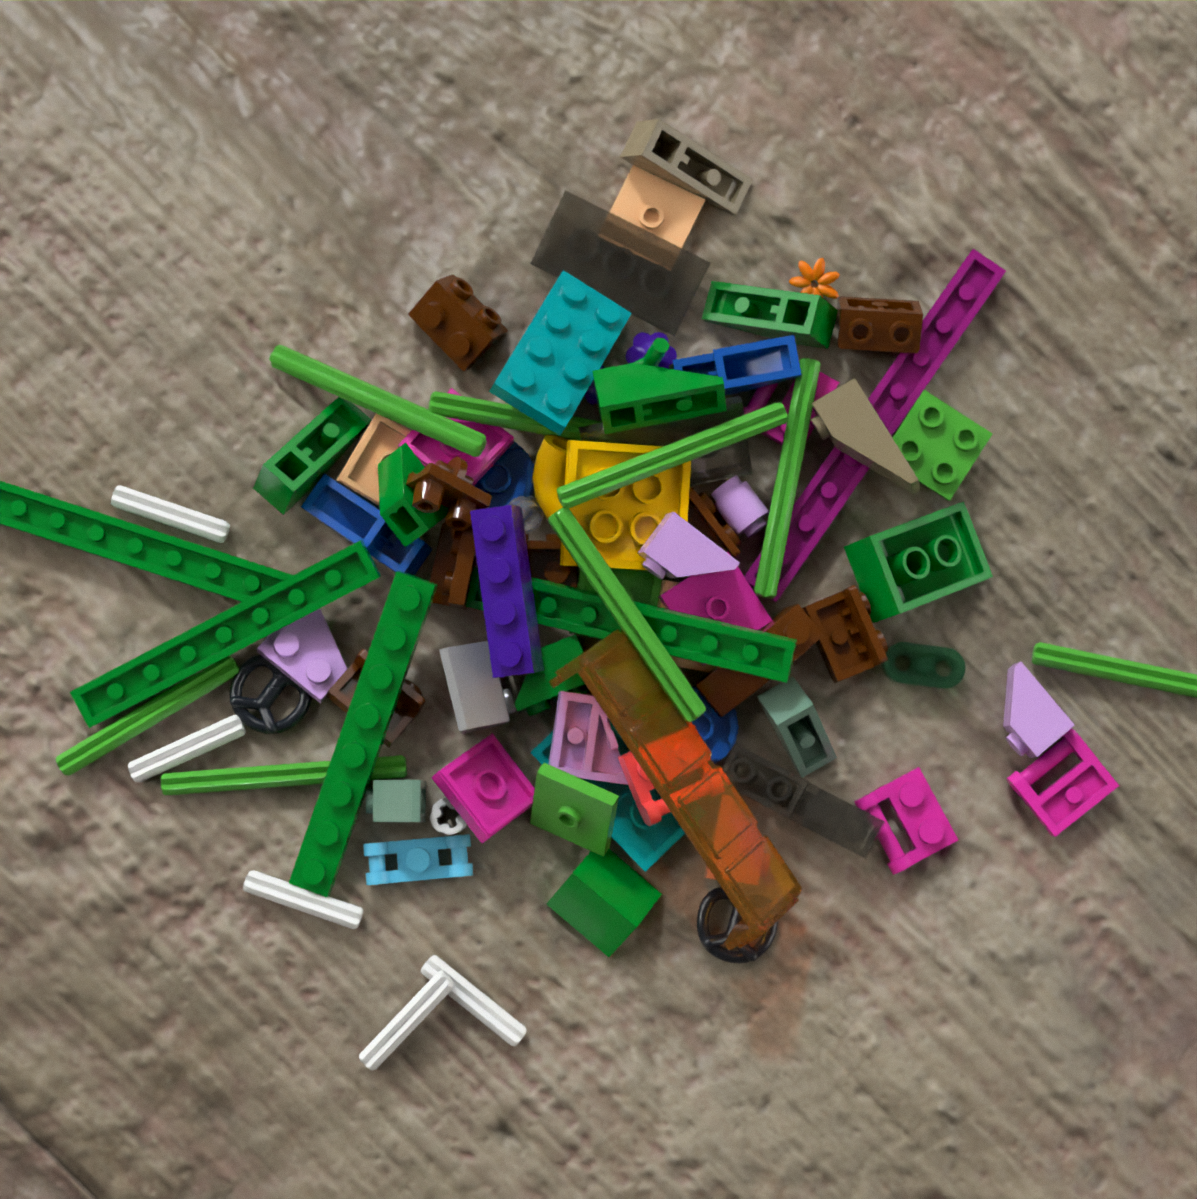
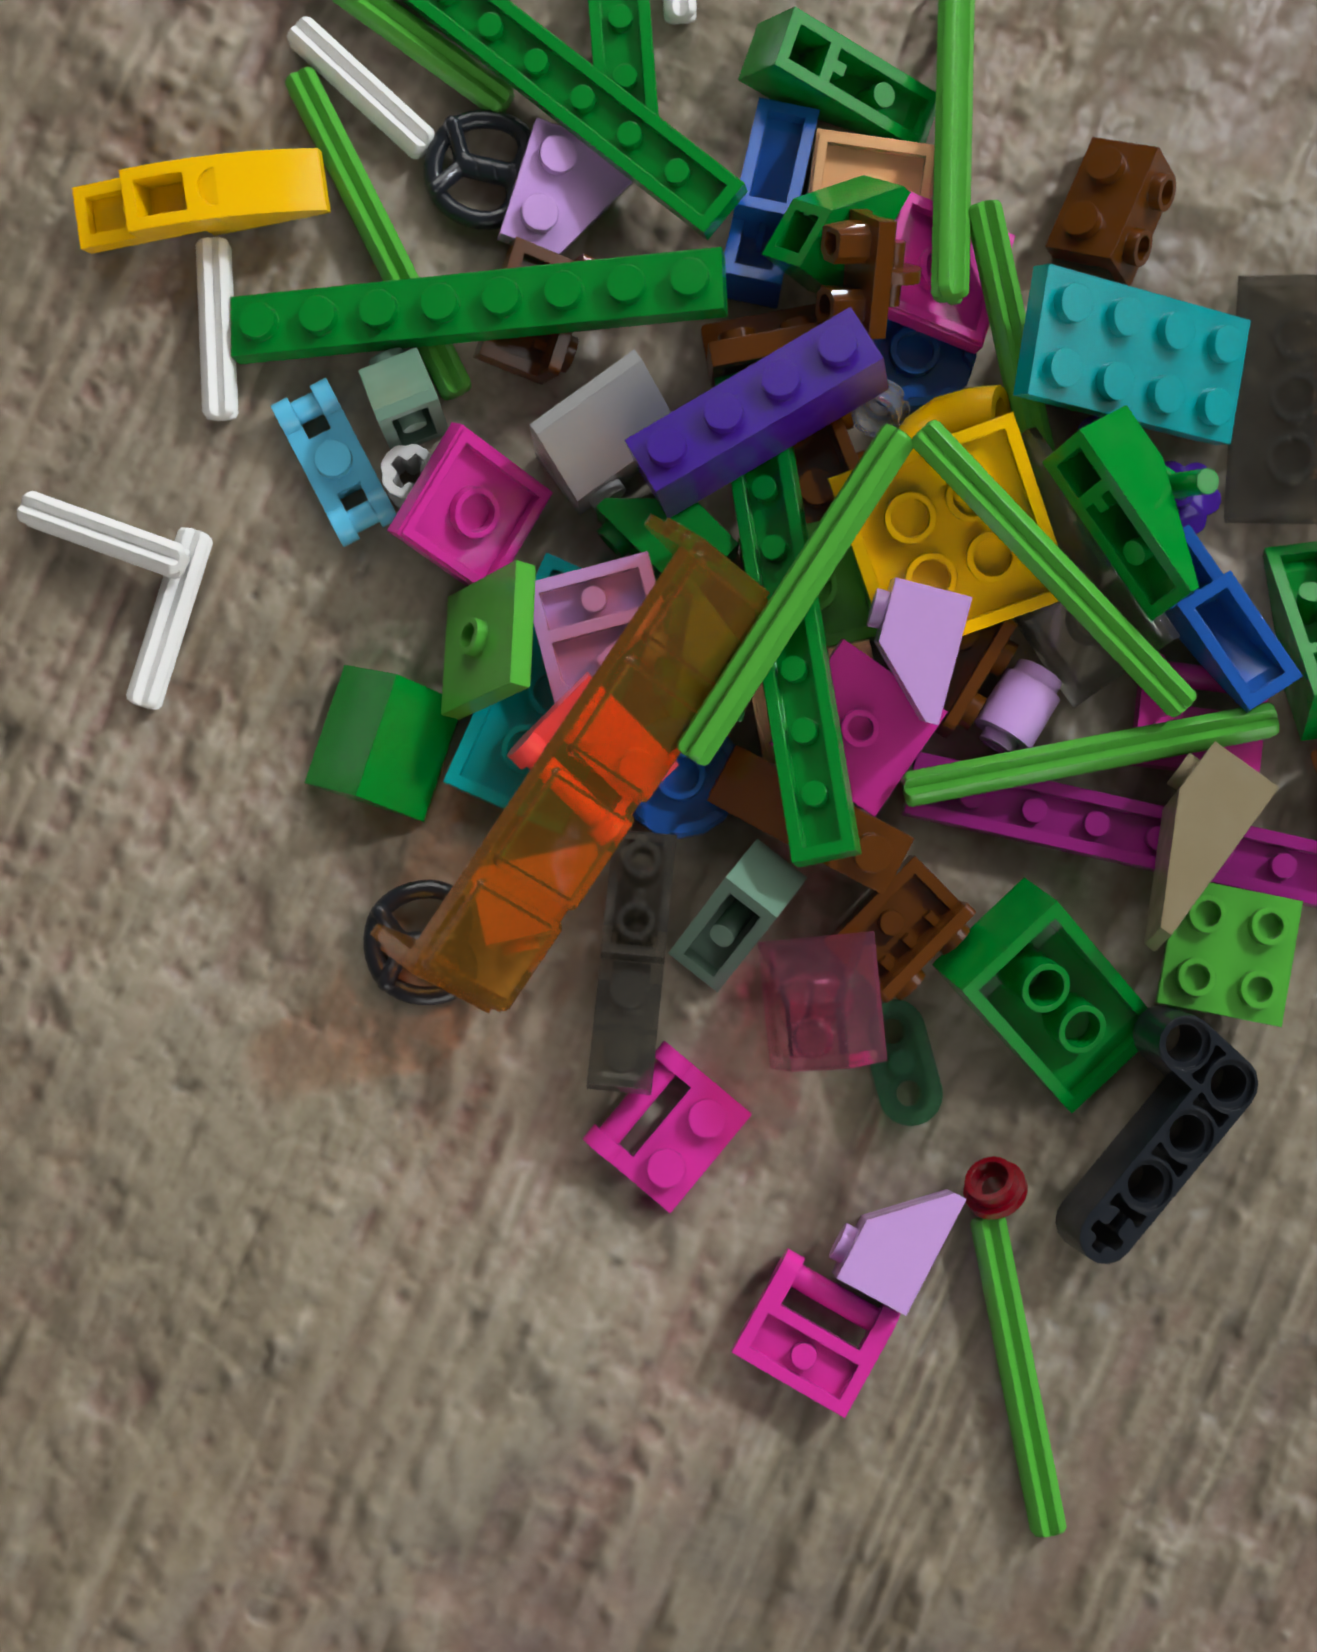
camera: 70 degrees right, 0 degrees up
none -> yellow slope [72,148,331,254]
none -> clear pink slope [758,931,887,1072]
none -> dark red plate [963,1156,1028,1220]
none -> black beam [1055,1005,1258,1264]

